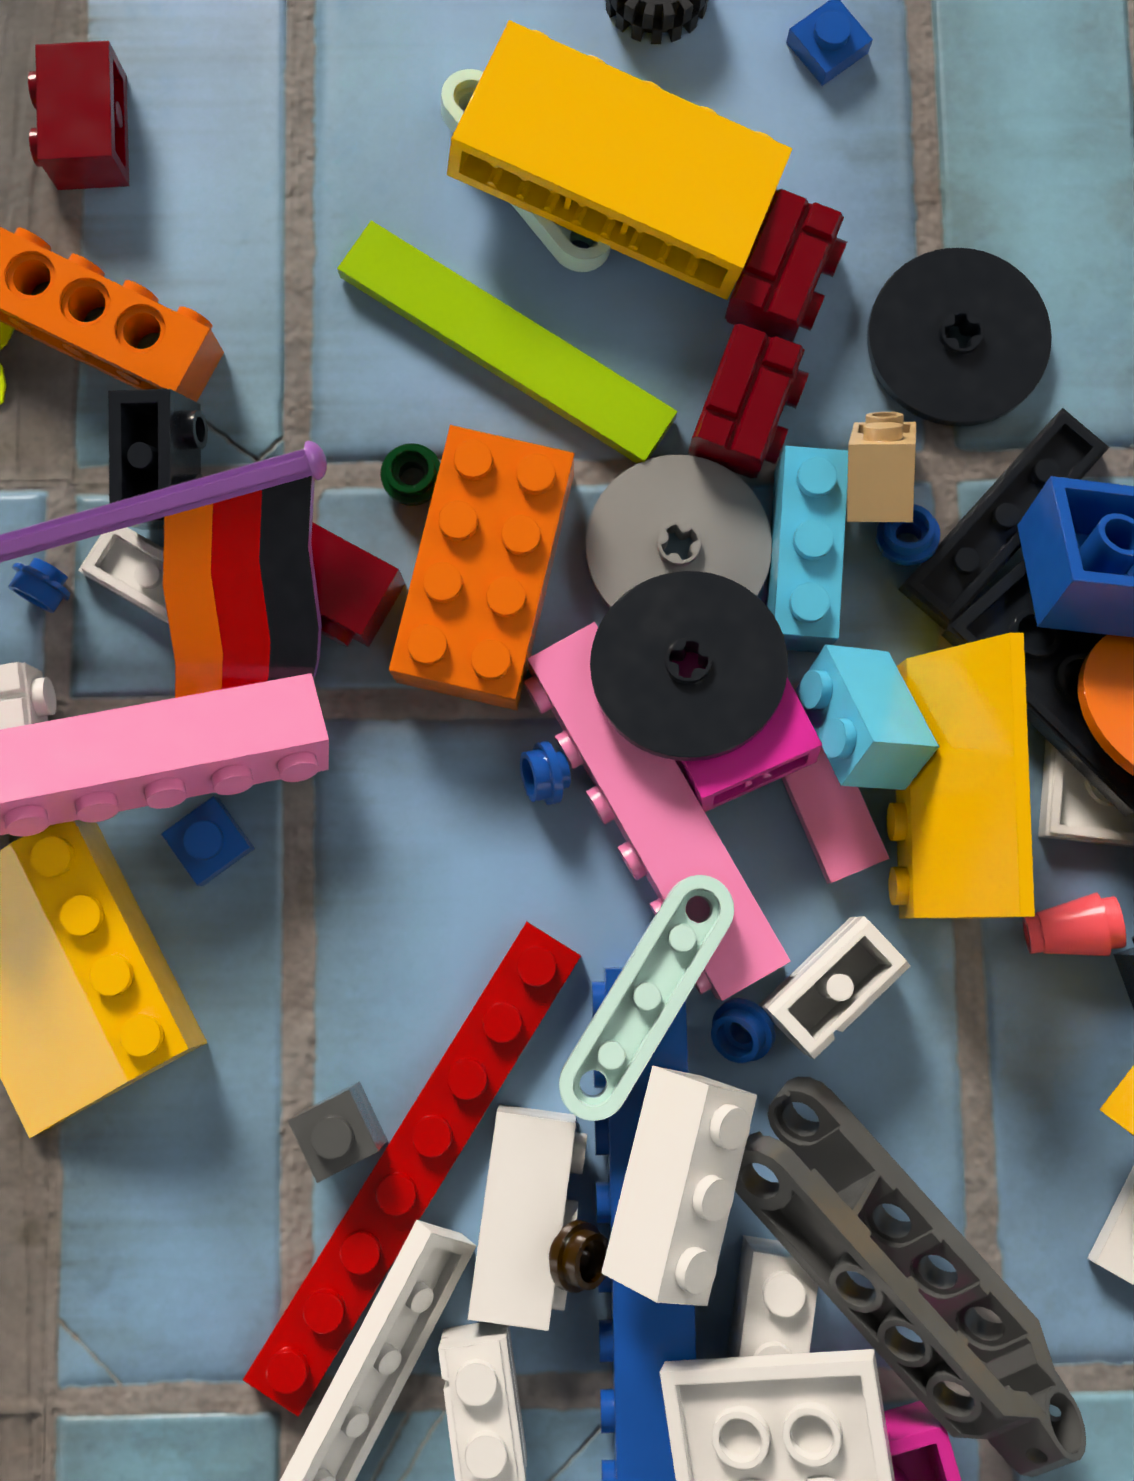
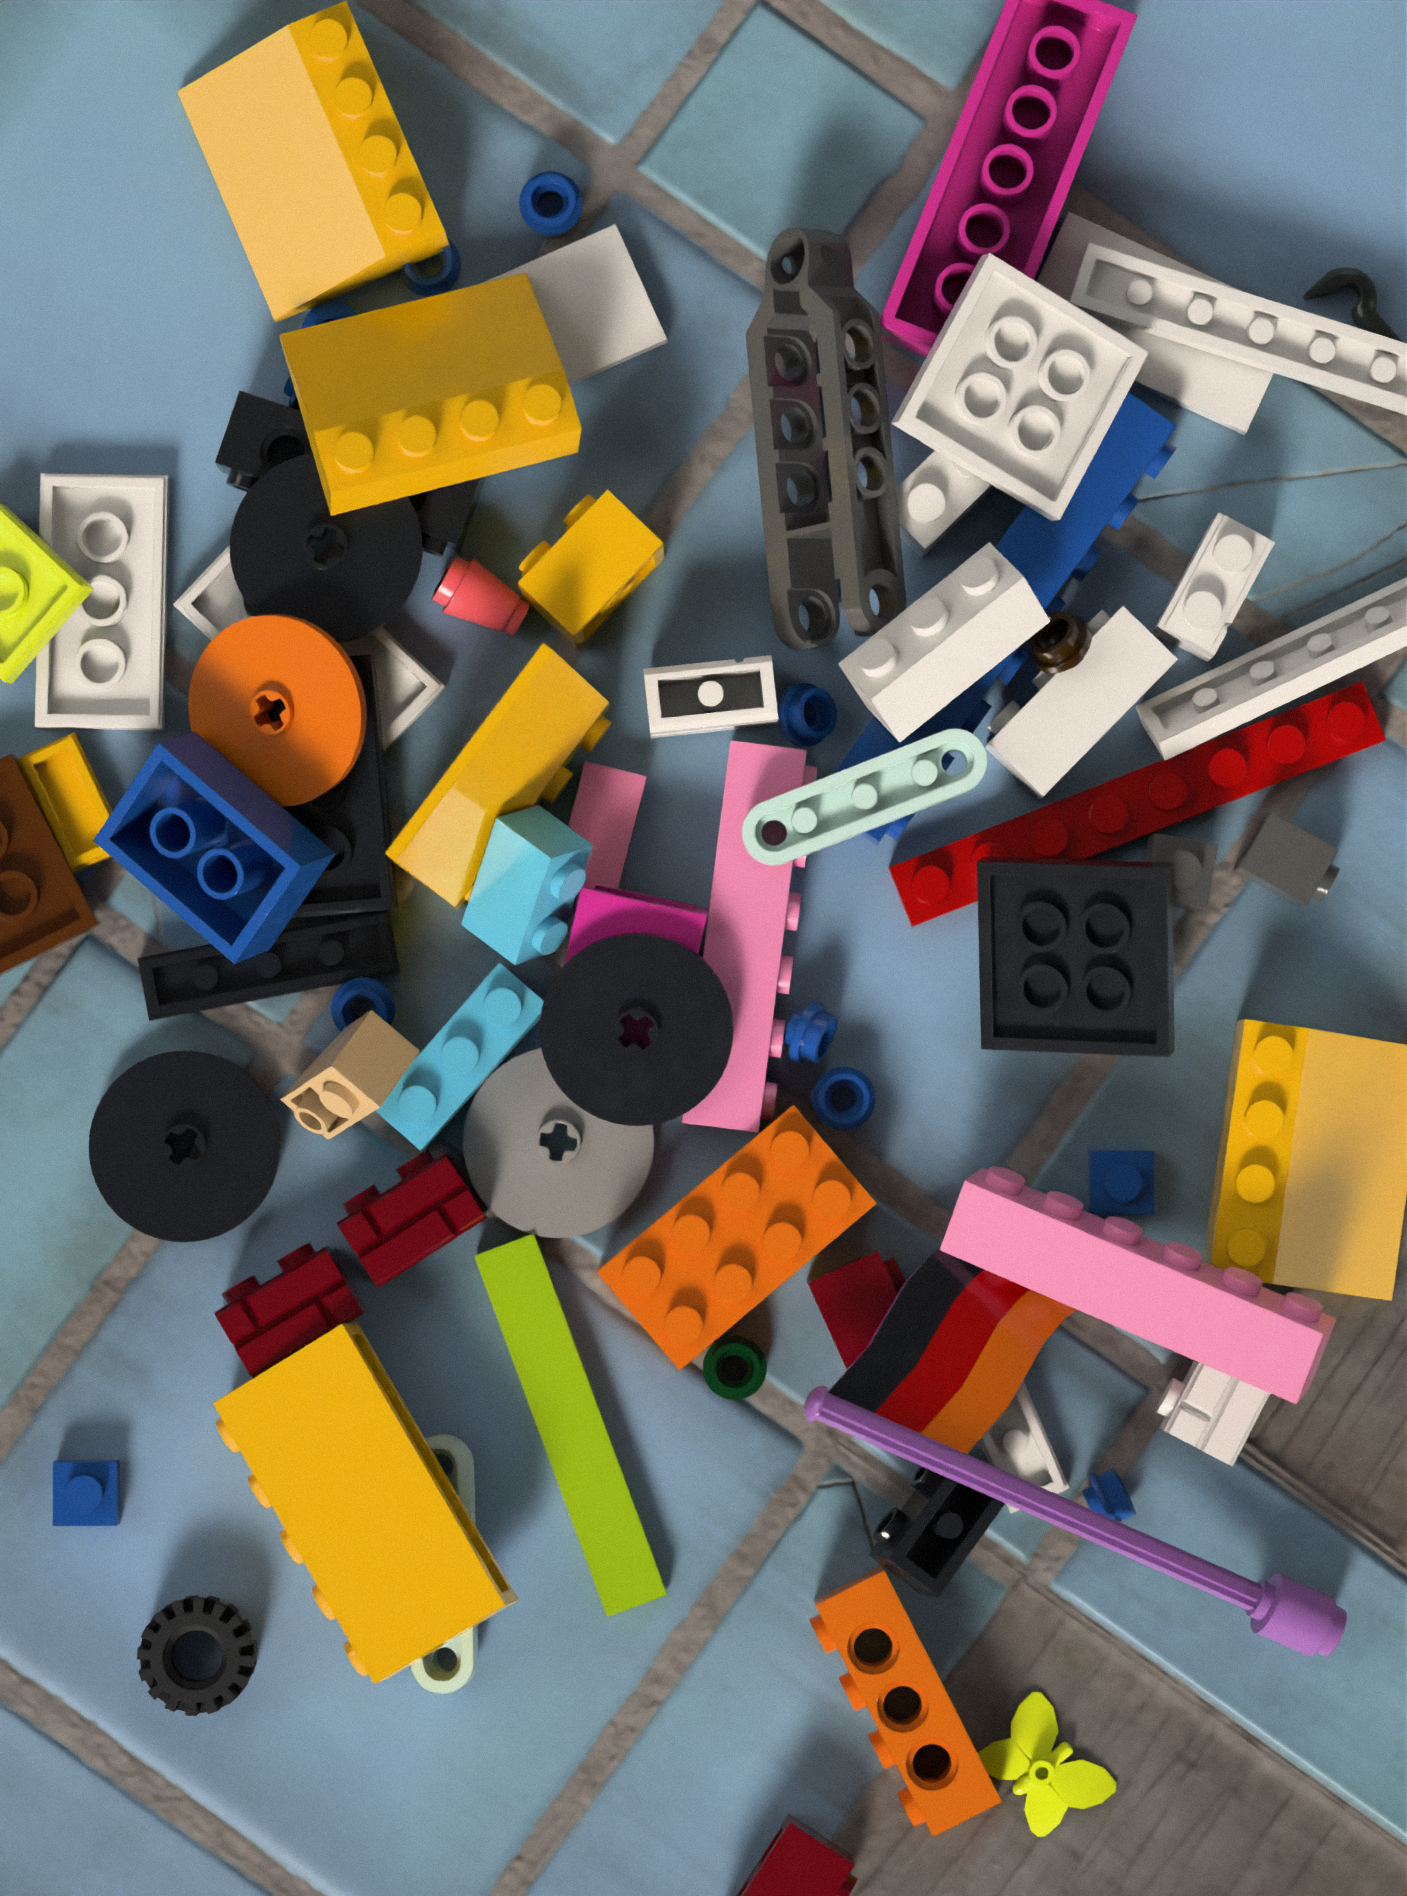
camera: 140 degrees left, 5 degrees up
none -> yellow brick [518,489,665,649]
none -> blue plate [812,1067,876,1131]
none -> black plate [977,857,1175,1057]
none -> dark grey brick [1233,811,1340,908]

